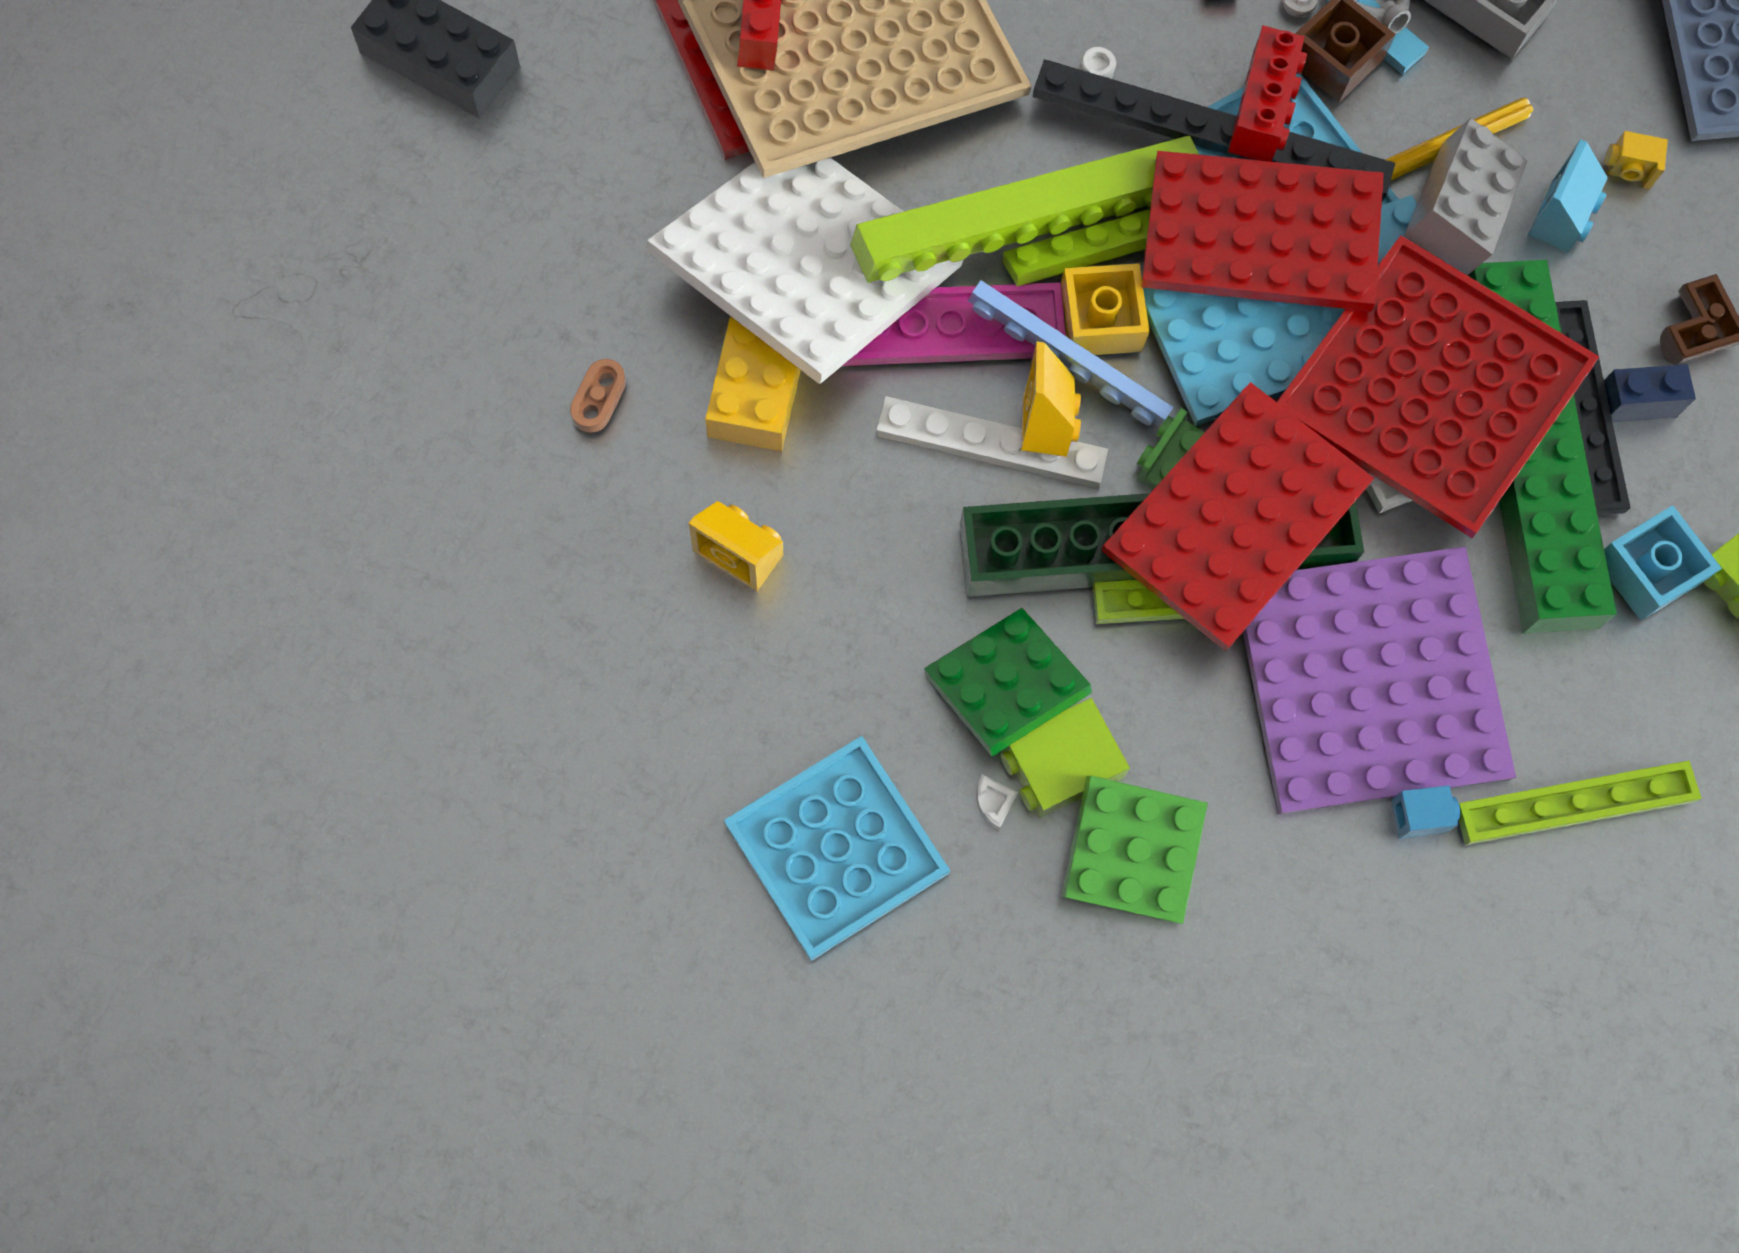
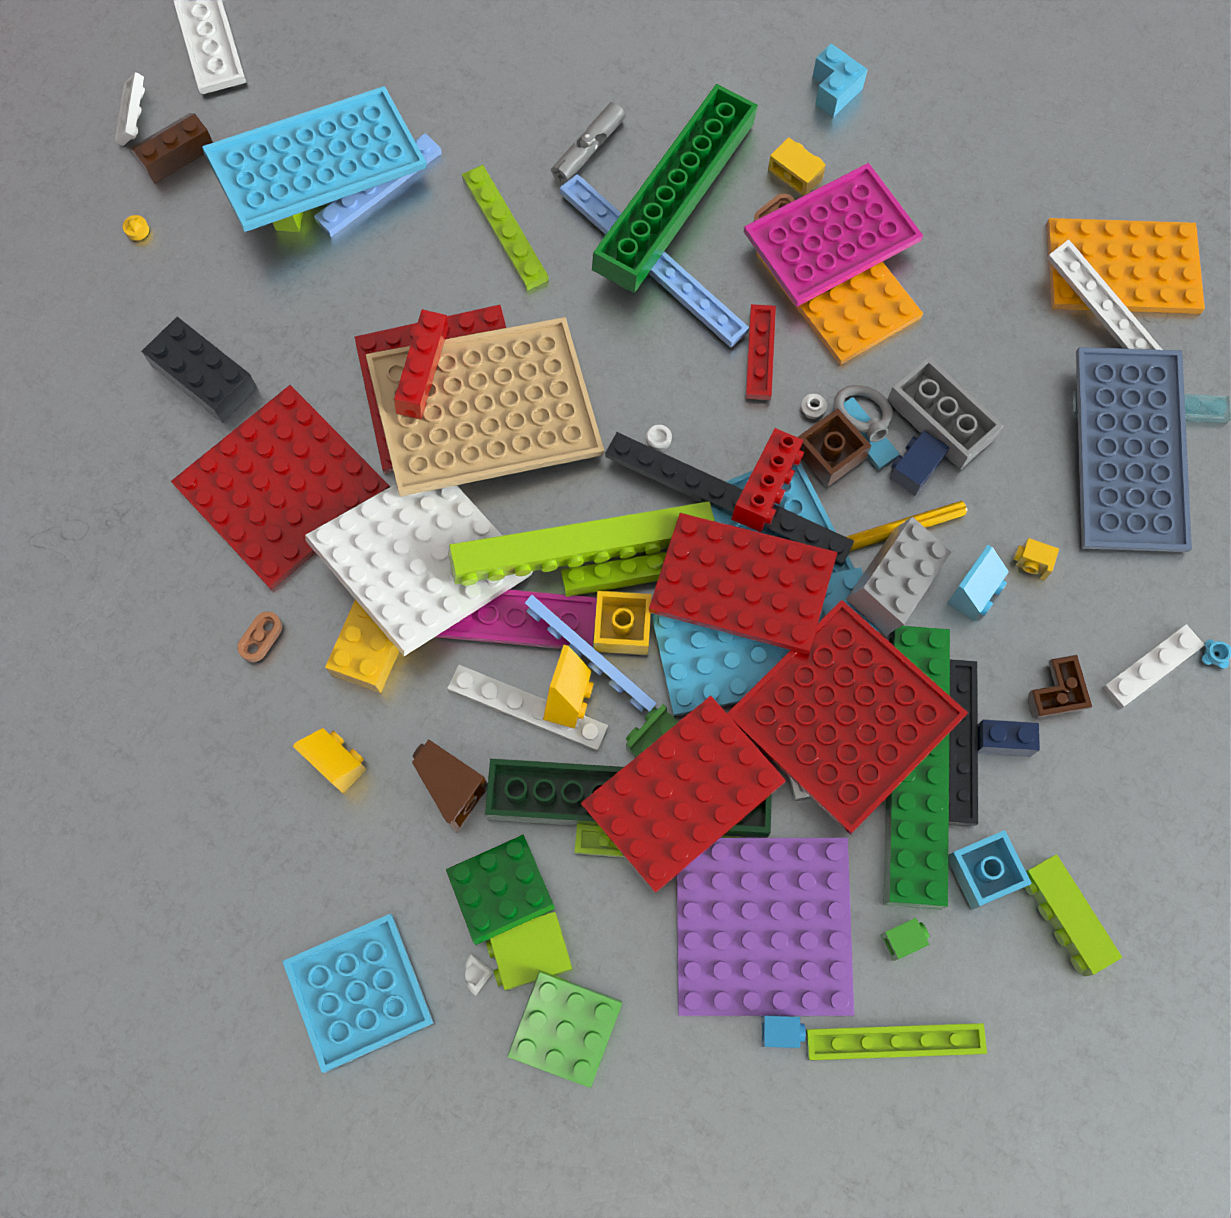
camera: 15 degrees right, 0 degrees up
none -> red plate [171,385,390,590]
none -> reddish brown slope [412,739,488,833]
none -> bright green brick [880,918,930,961]
none -> dark blue brick [890,431,950,496]

